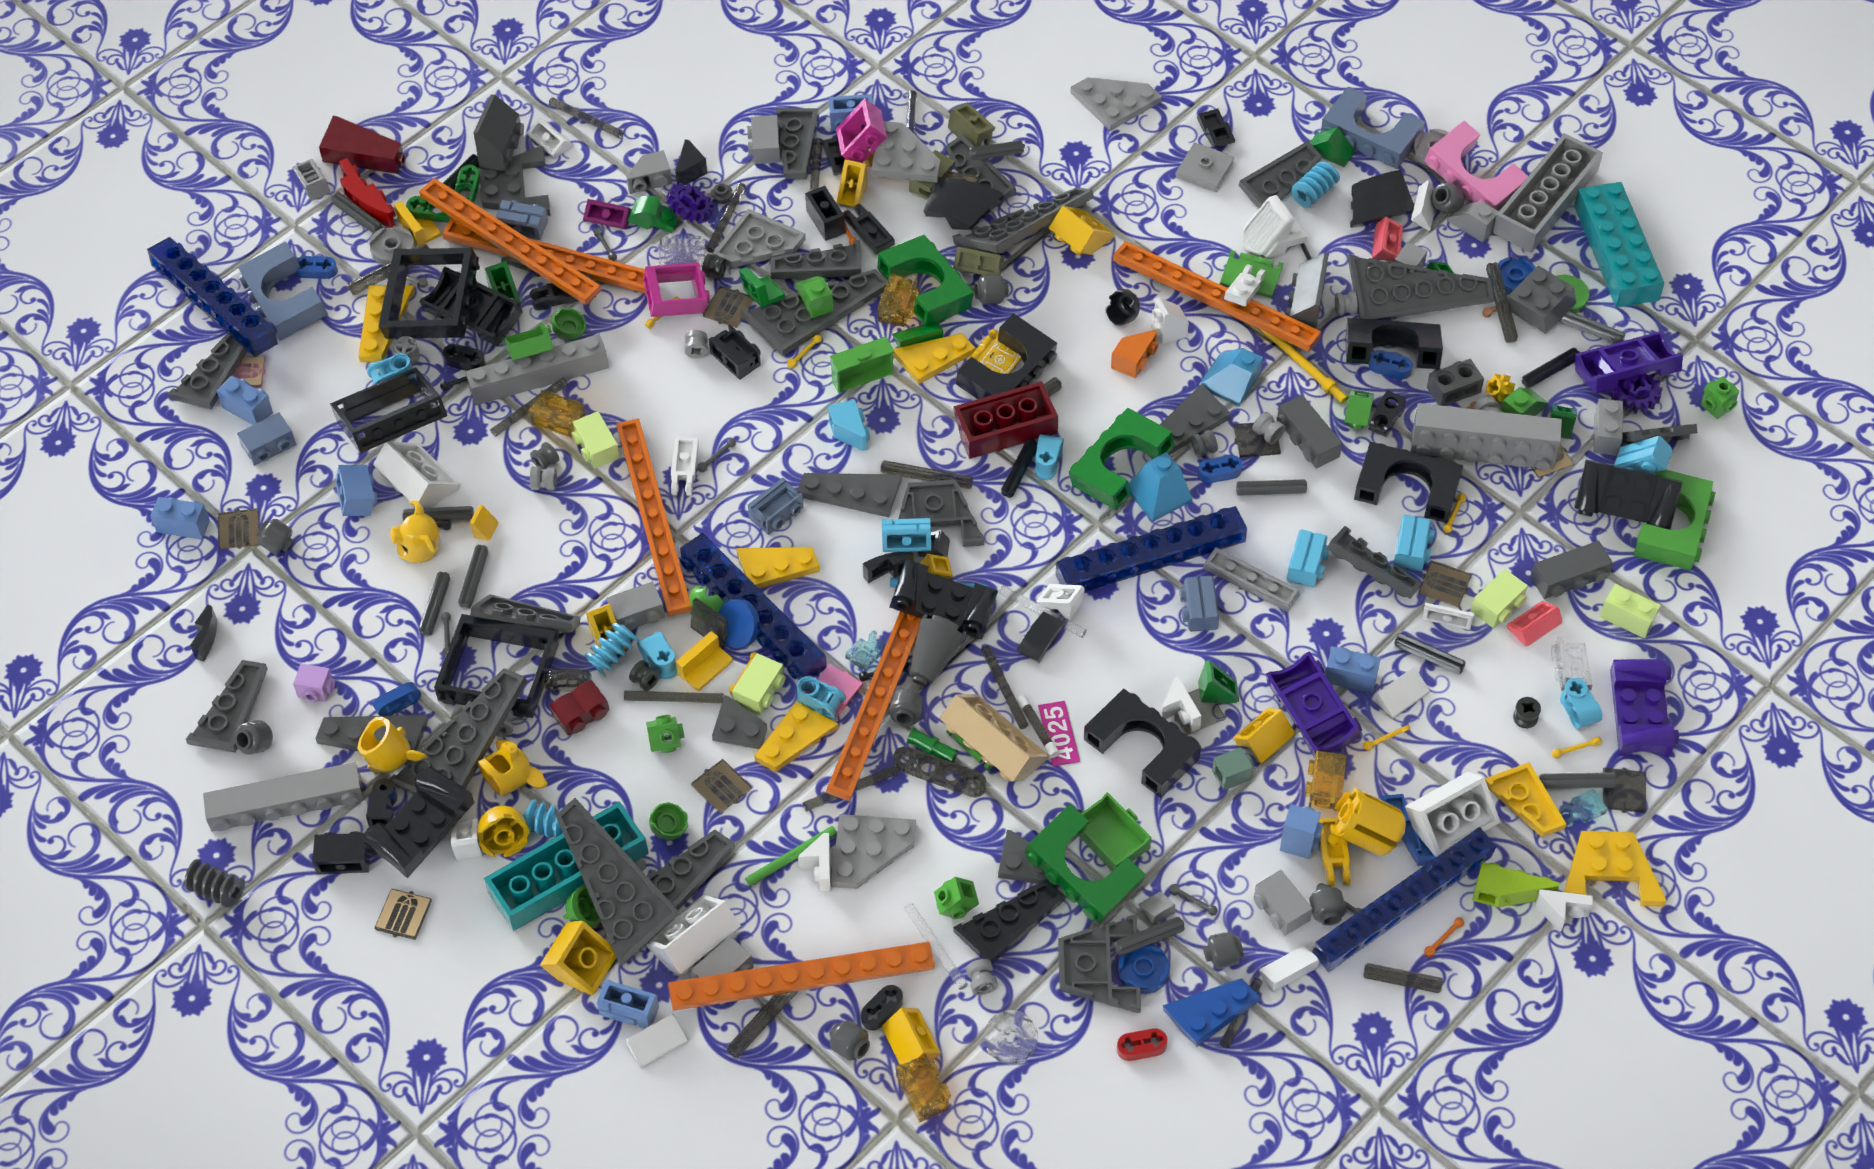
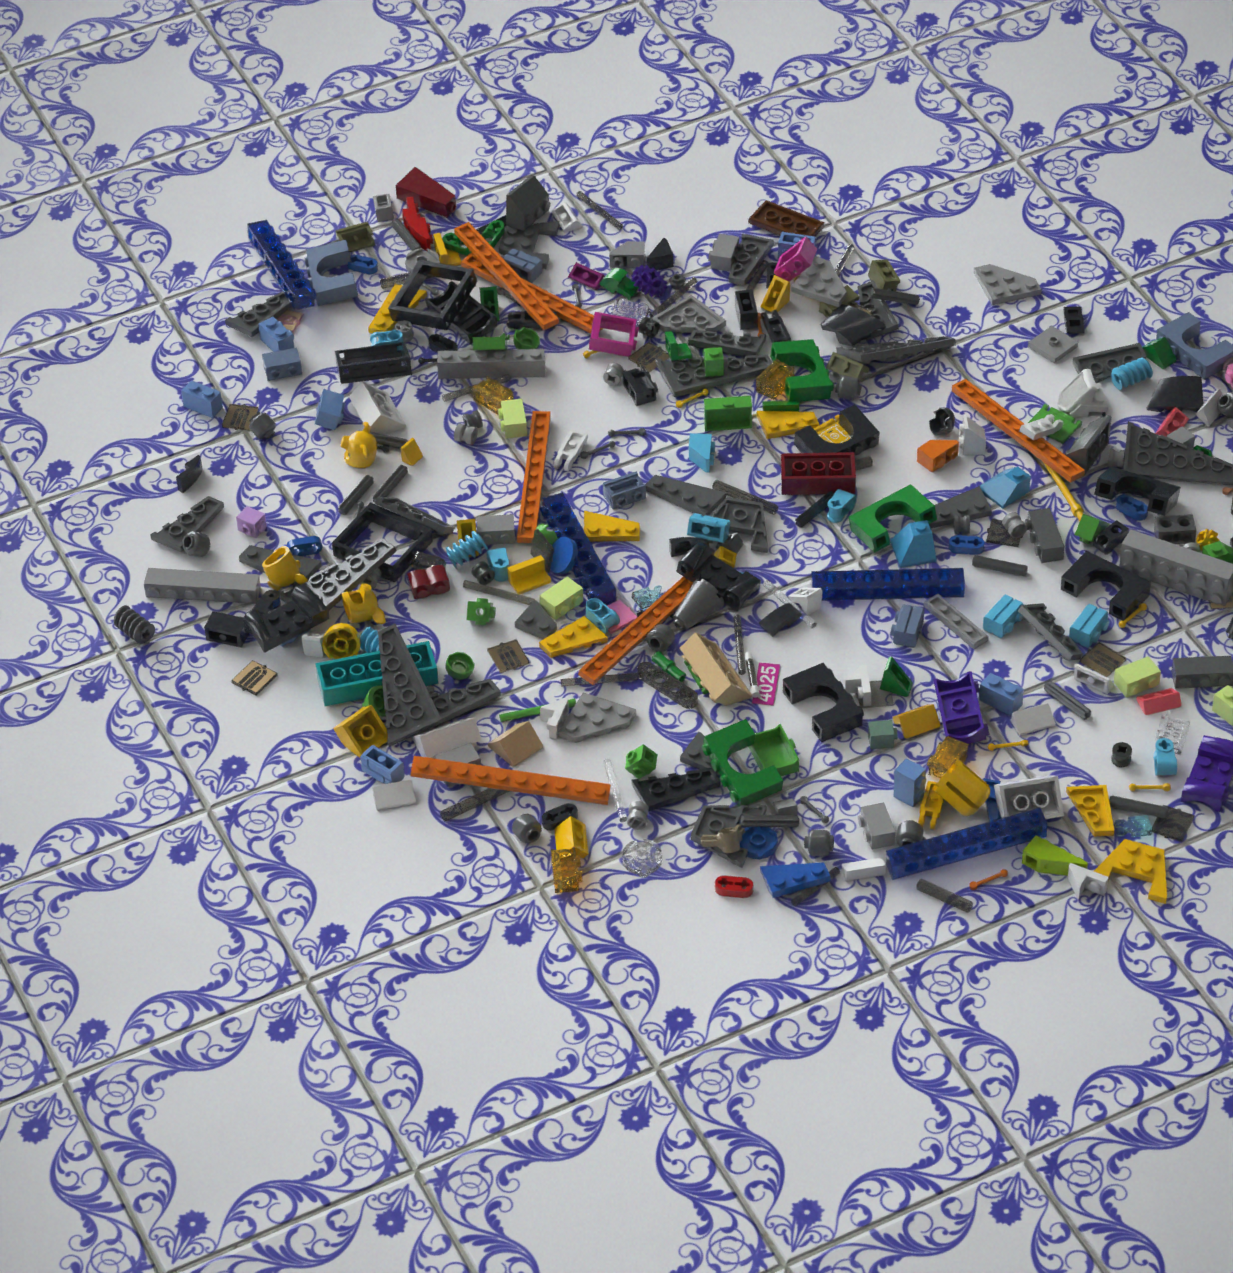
camera: 20 degrees right, 10 degrees down
yellow slope [1049,206,1116,255] -> none
none -> olive hinge [335,221,375,252]
none -> tan slope [488,721,543,767]
none -> dark grey hinge [608,428,646,437]
none -> dark tan axle [701,825,745,853]
none -> reddish brown piece [748,200,825,237]

